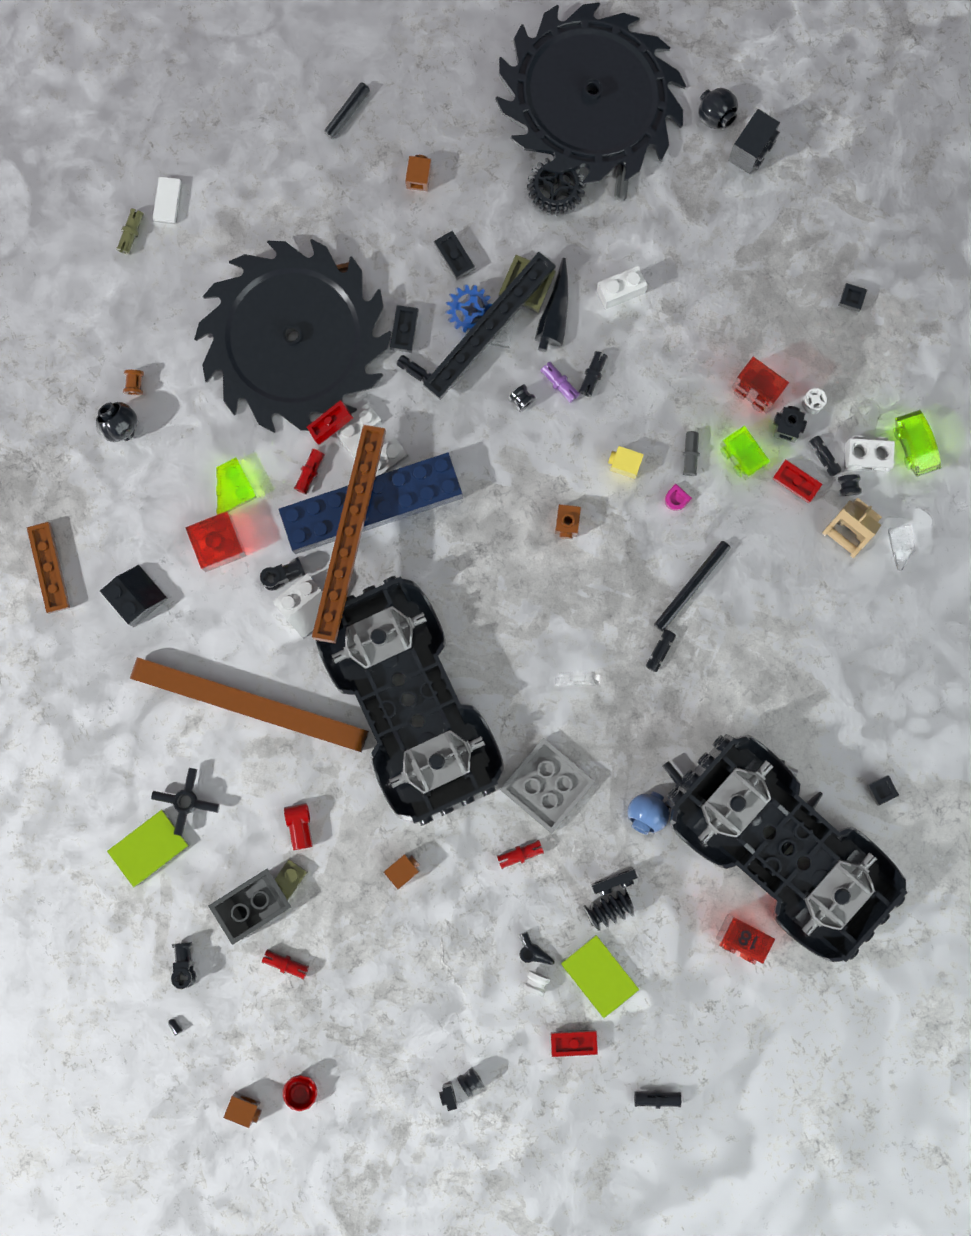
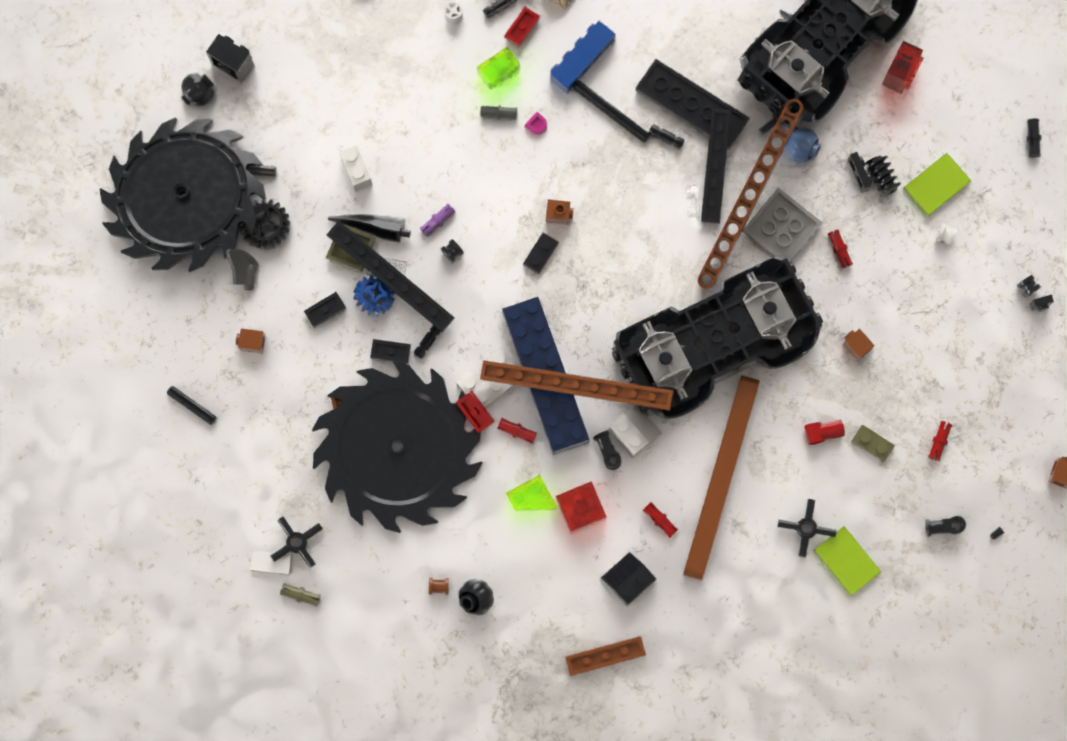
camera: 95 degrees left, 5 degrees down
dark grey slope [208,868,291,945] -> none
red hair [282,1075,317,1111] -> none
black animal [519,932,555,965] -> none
red plate [550,1030,598,1057] -> none
black pin [579,351,608,397] -> none
light yellow brick [608,446,644,479] -> none
clear red brick [731,356,789,414] -> none
black brick [773,406,807,443] -> none
none -> dark grey arm [226,249,259,291]
none -> black bar [270,516,323,568]
none -> black plate [523,233,559,275]
none -> blue brick [550,20,616,94]
none -> black plate [635,58,750,150]
none -> red pin [642,502,678,538]
none -> dark orange beam [698,99,804,289]
none -> black plate [701,109,731,224]

